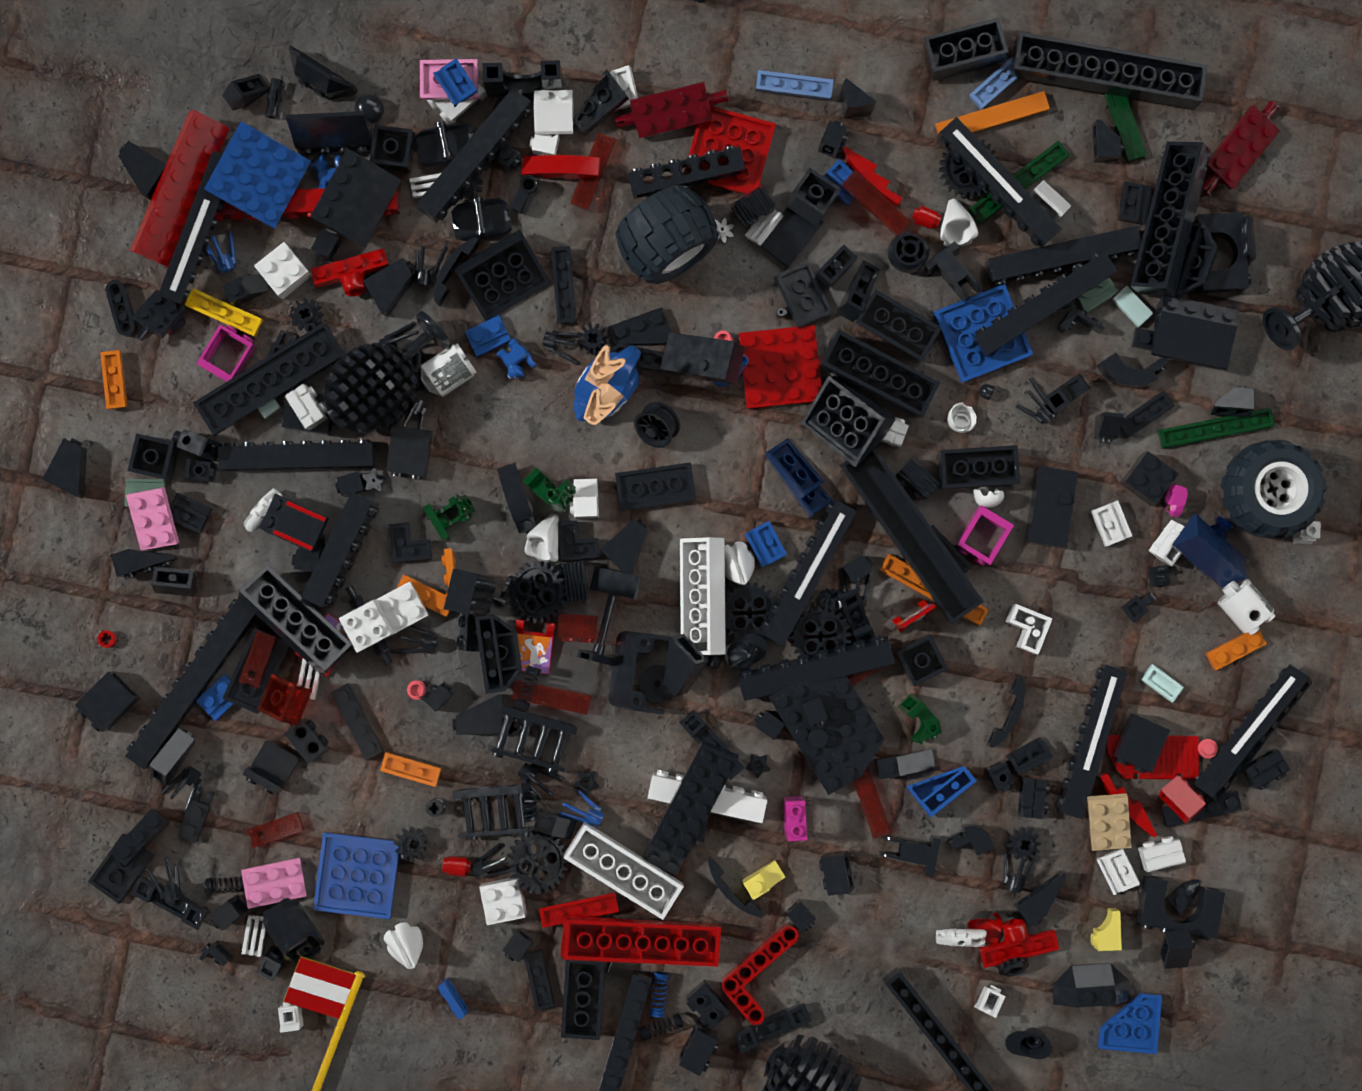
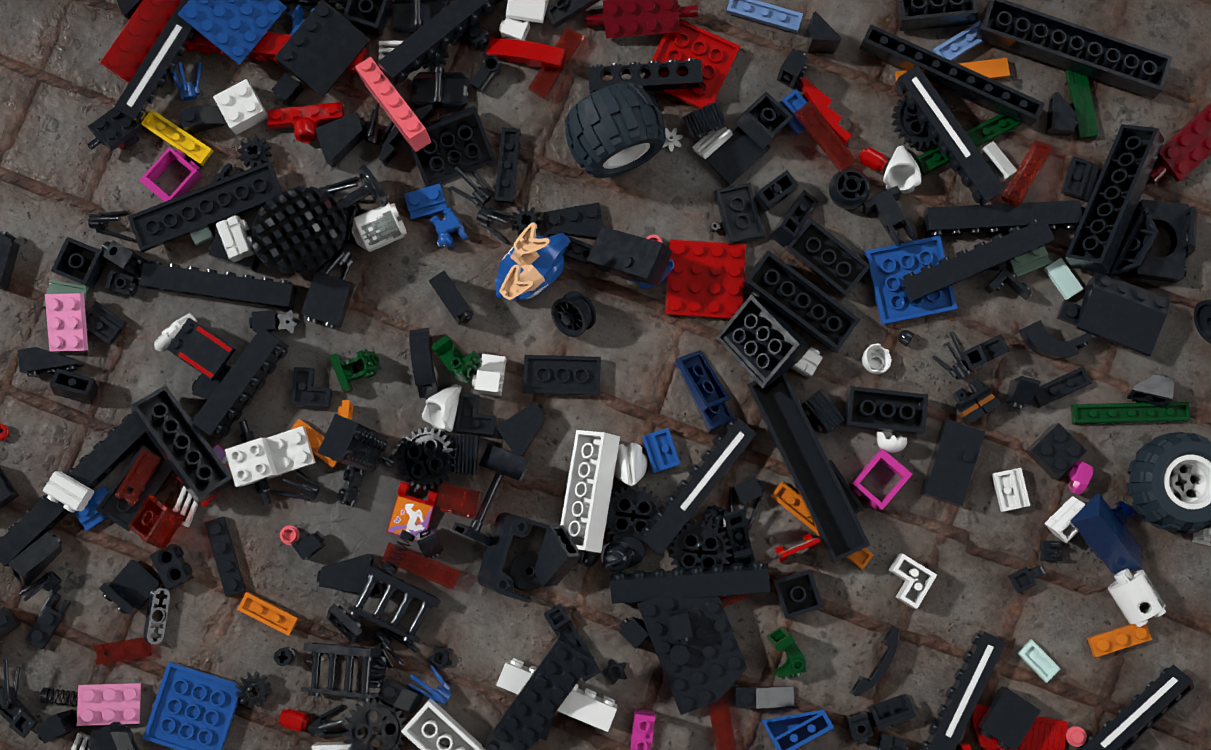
camera: 20 degrees right, 5 degrees down
orange plate [100,350,128,410] -> none
black plate [105,280,137,337] -> none
black wedge [475,614,522,694] -> none
none -> white brick [43,471,94,513]
none -> black plant [88,210,134,242]
none -> black beam [143,587,170,645]
none -> black plate [326,603,363,645]
none -> coral brick [355,57,431,152]
none -> black slope [416,526,444,559]
none -> black window [429,270,474,325]
none -> black plant [450,167,492,206]
none -> black brick [859,24,1045,127]
none -> black hips [953,379,1002,425]
none -> clear red plate [1001,140,1053,207]

